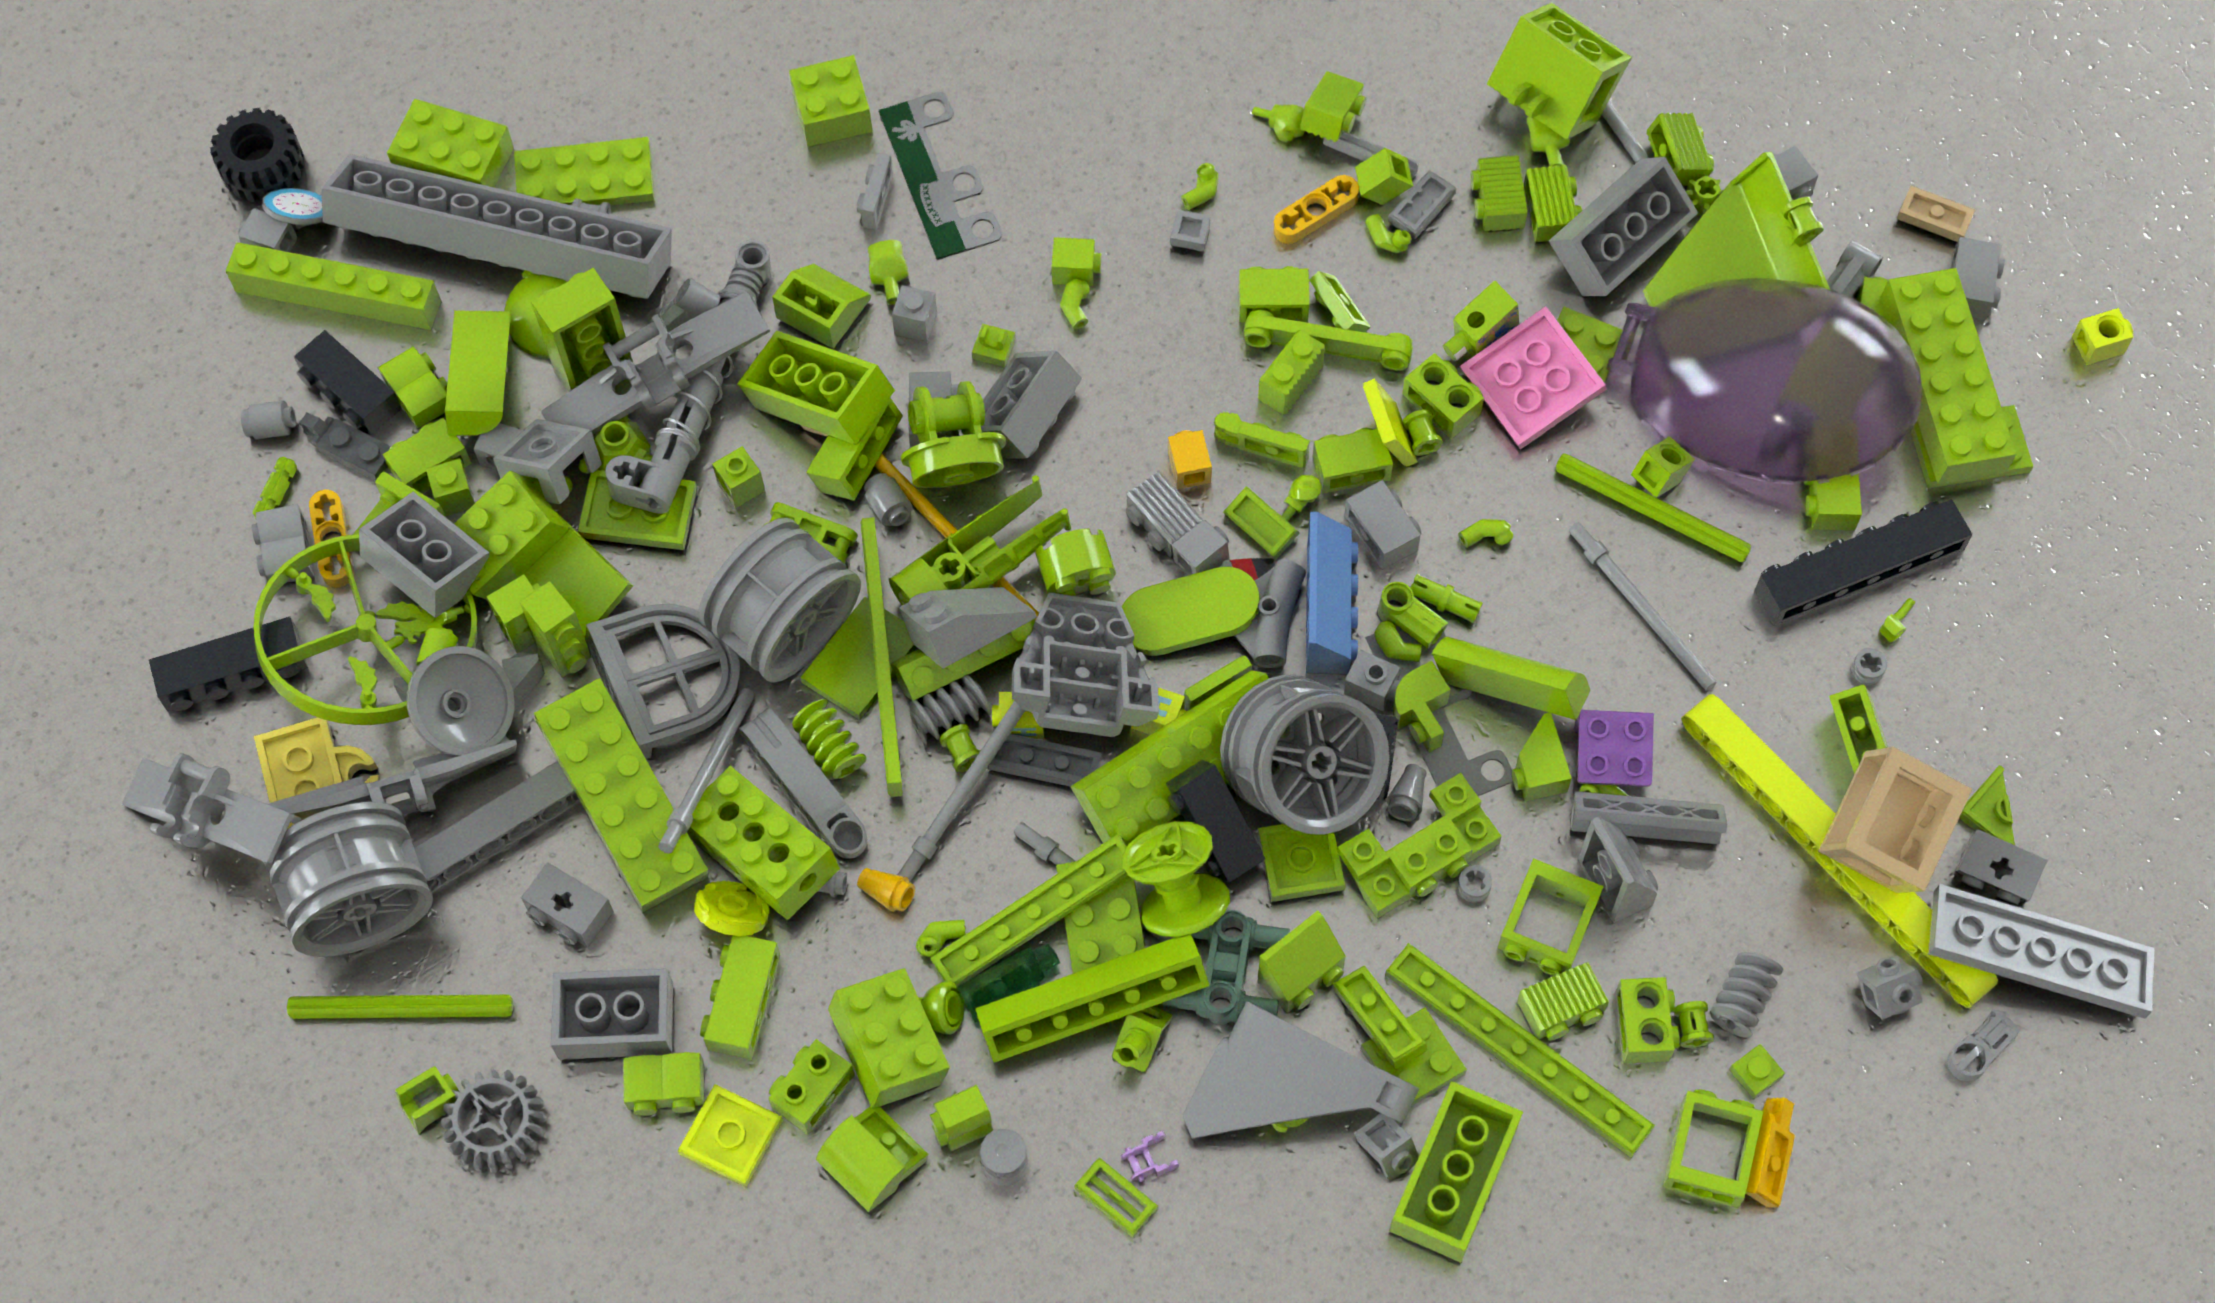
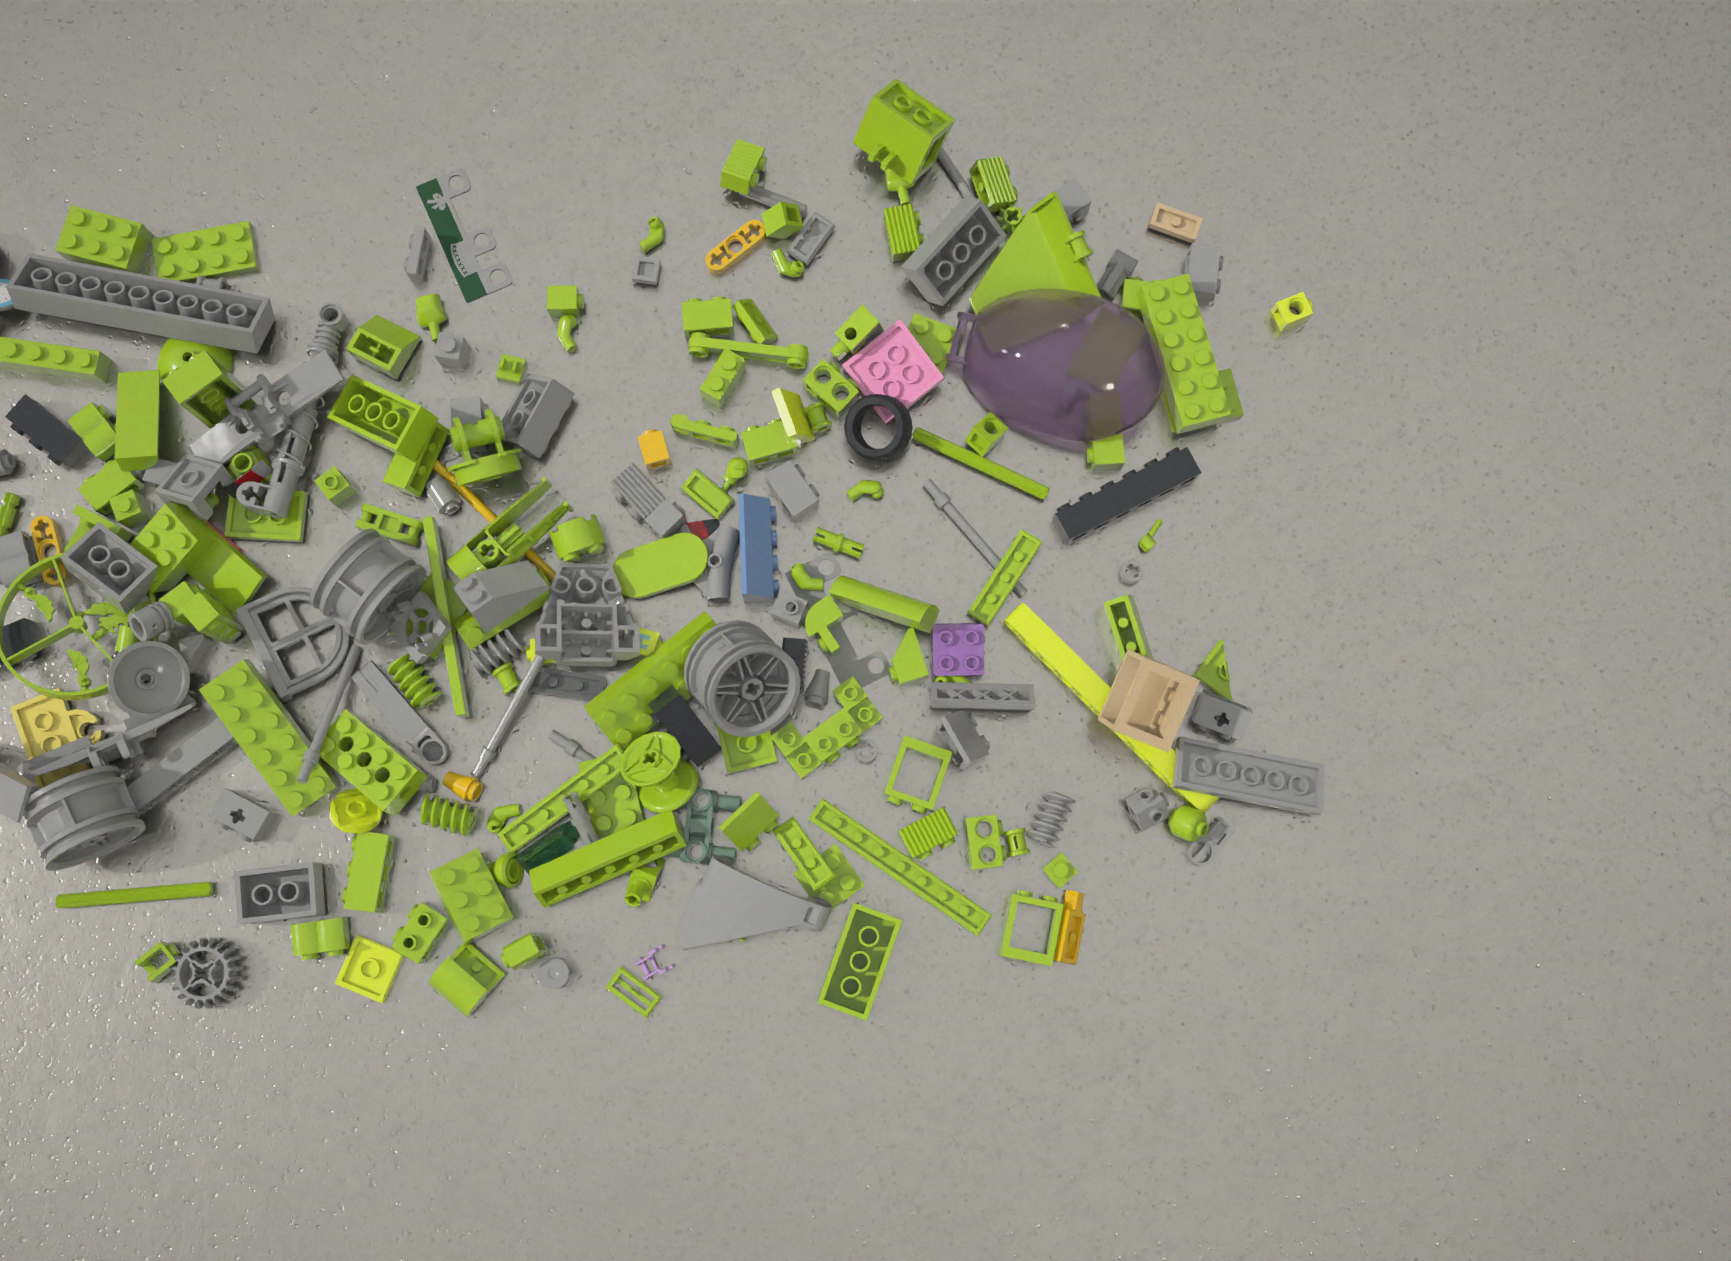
camera: 10 degrees left, 15 degrees up
dark grey hinge [299,413,391,480] -> none
light grey piece [659,278,720,331] -> none
lime brick [789,55,873,147] -> none
lime tile [1184,655,1252,711] -> none
lime piece [1252,104,1306,142] -> none
light grey bracket [1355,1113,1419,1181] -> none
lime piece [1378,581,1448,649] -> none
lime brick [1471,155,1528,232] -> none
none -> light grey piece [128,601,175,641]
none -> sticker [223,460,272,499]
none -> light grey piece [390,591,452,664]
none -> lime piece [420,793,479,836]
none -> light grey pin [562,792,599,845]
none -> black tyre [844,394,913,460]
none -> lime tile [967,529,1043,627]
none -> lime head [1168,805,1209,843]

